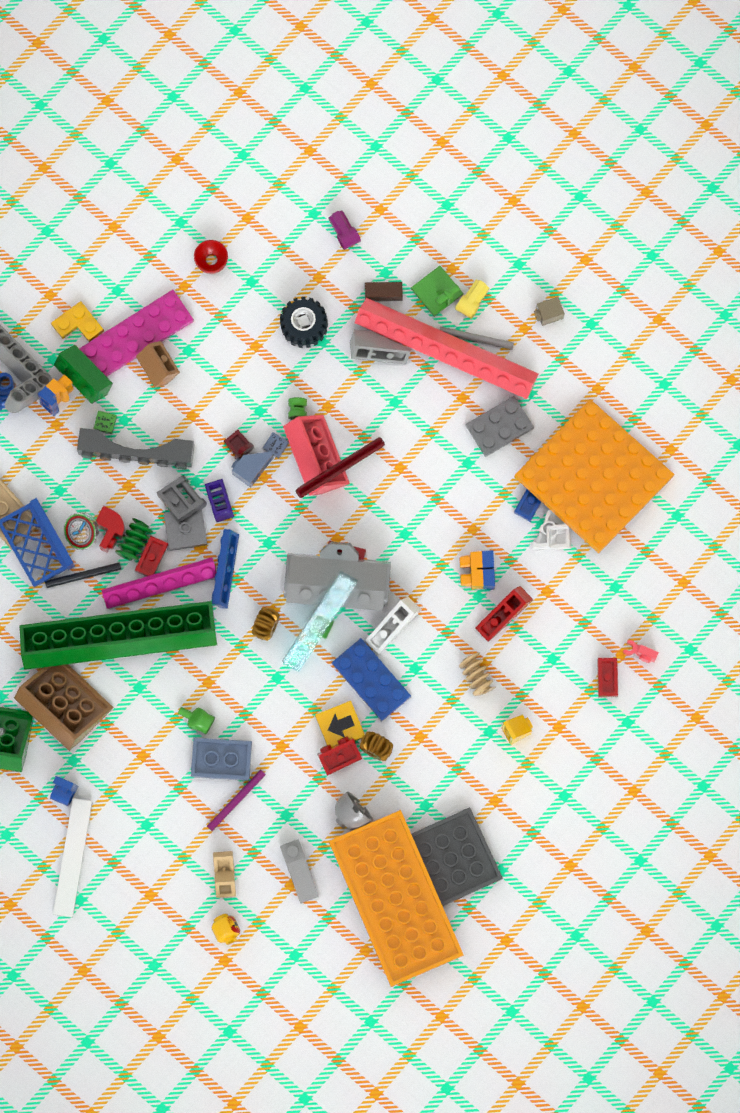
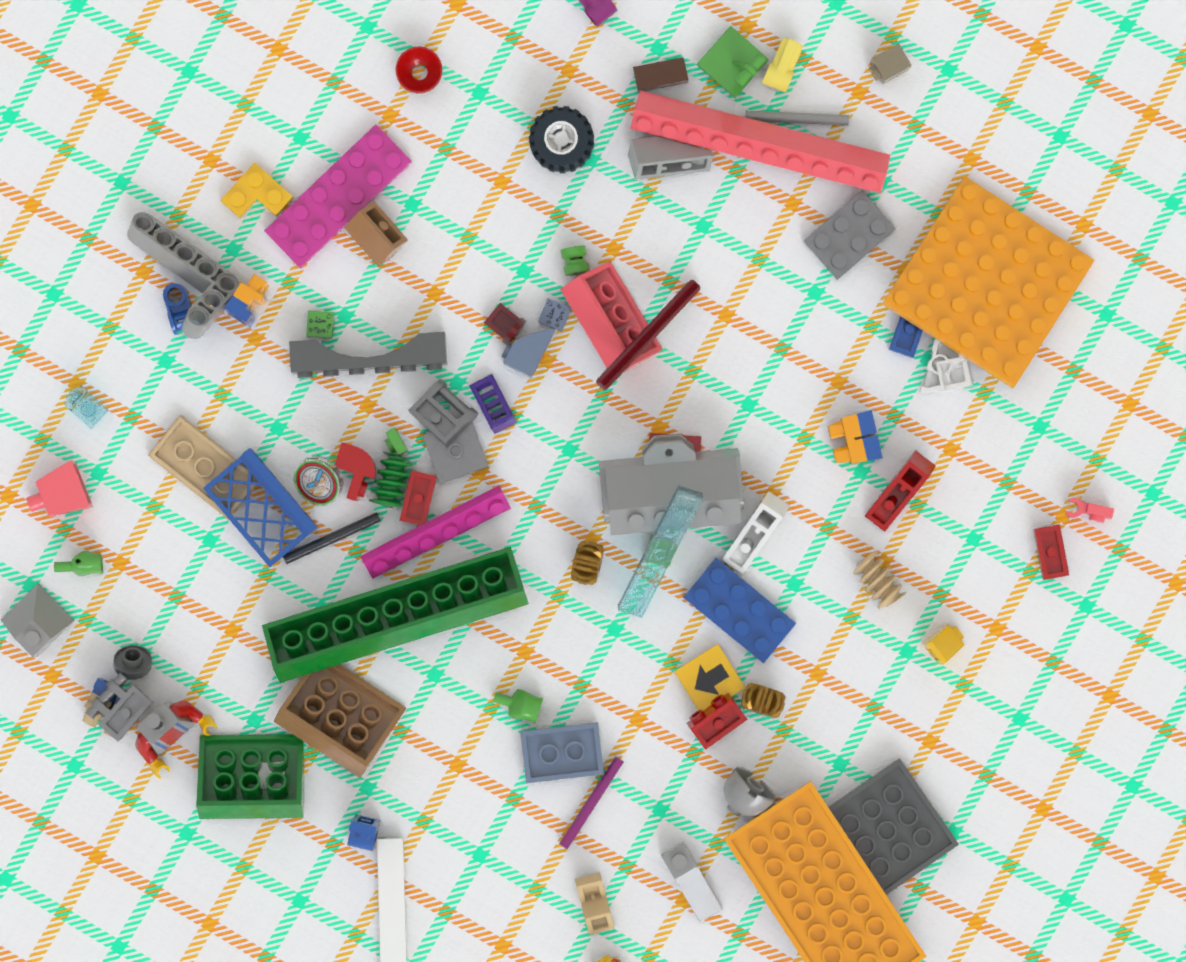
camera: 10 degrees left, 10 degrees up
green brick [54,345,113,404] -> none
blue plate [212,529,239,609] -> none
none -> bright green plate [384,427,408,456]

